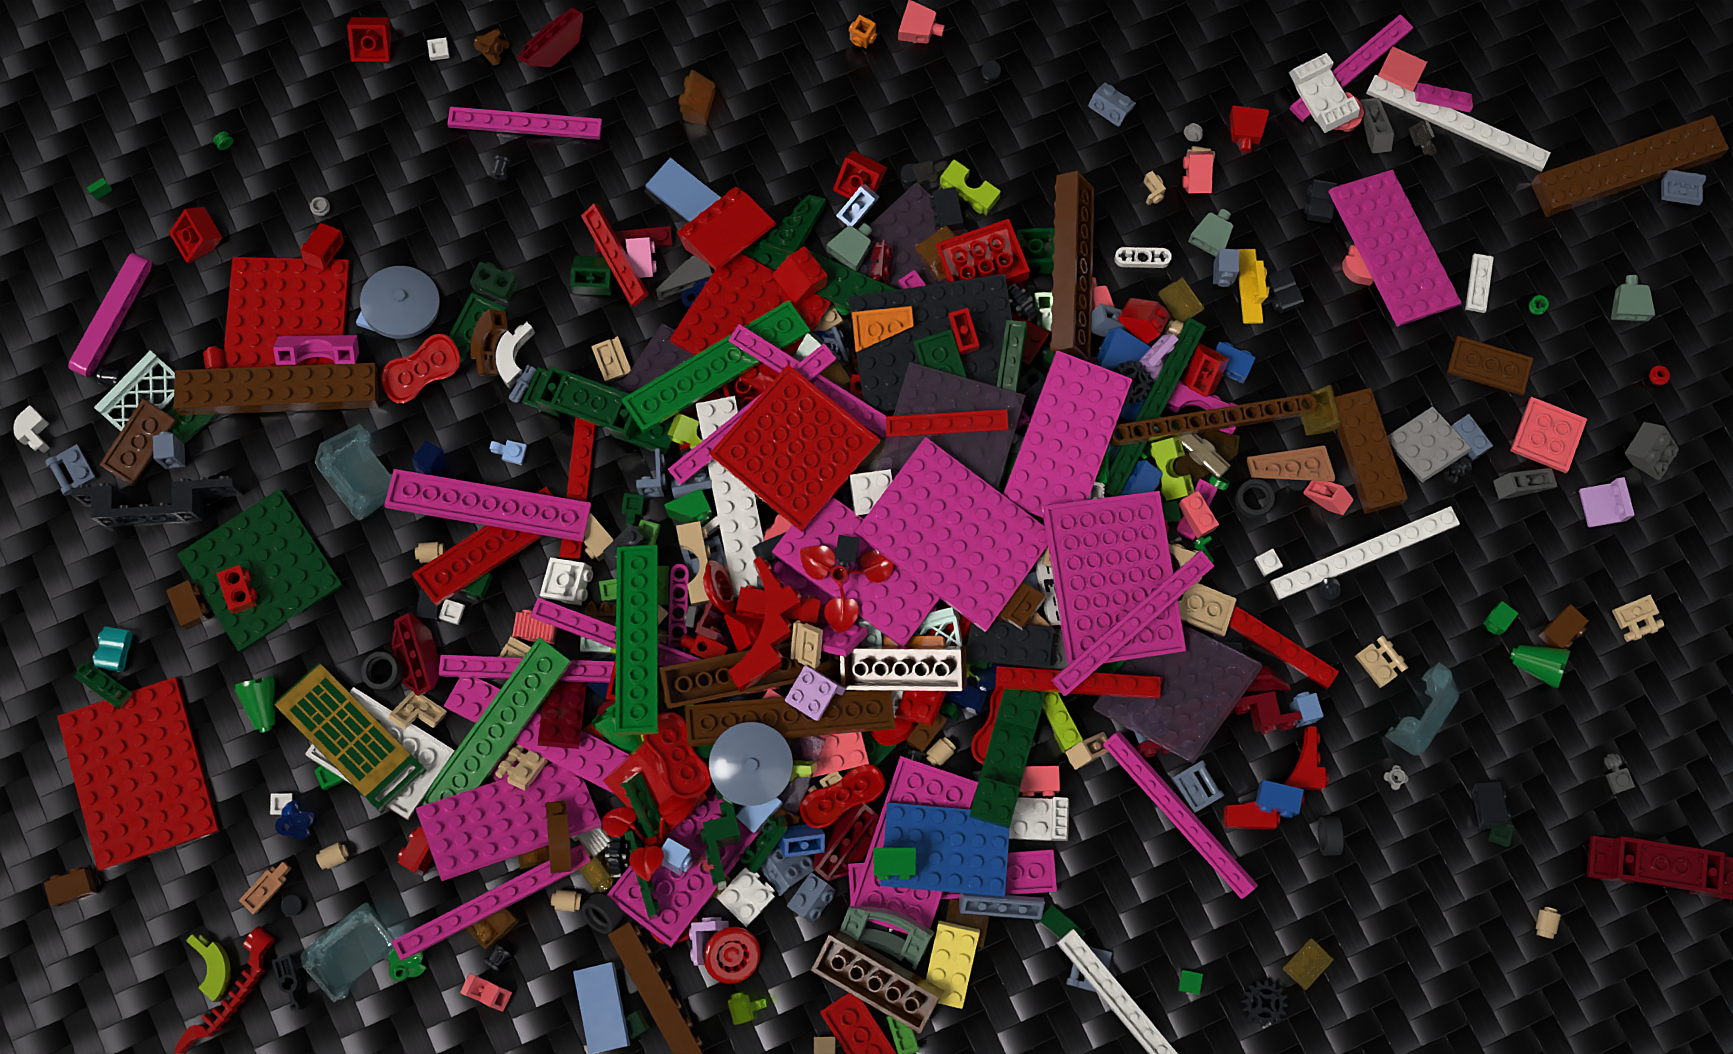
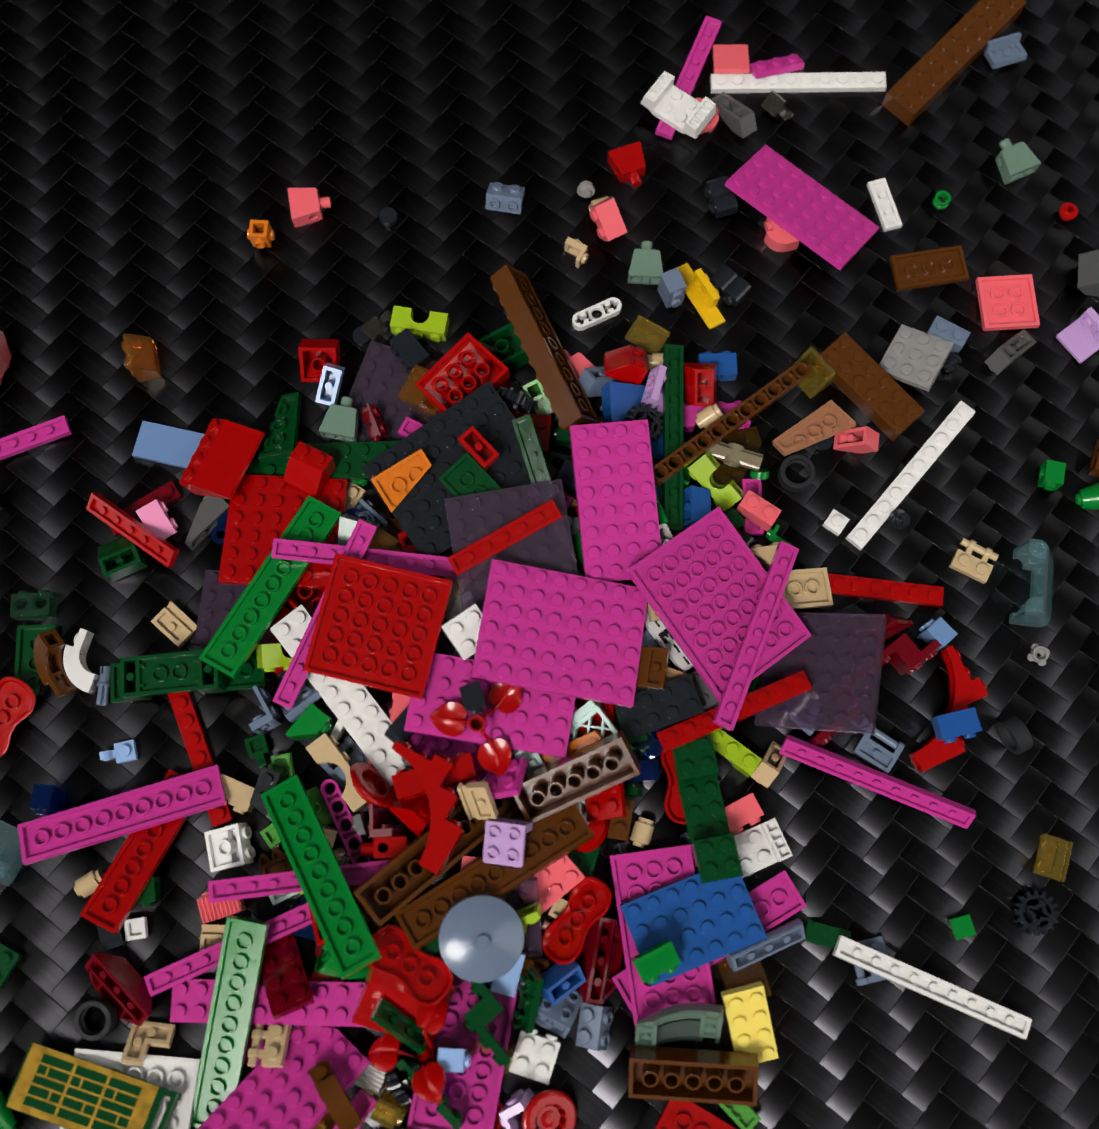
camera: 25 degrees left, 0 degrees up
none -> tan brick [695,403,724,429]

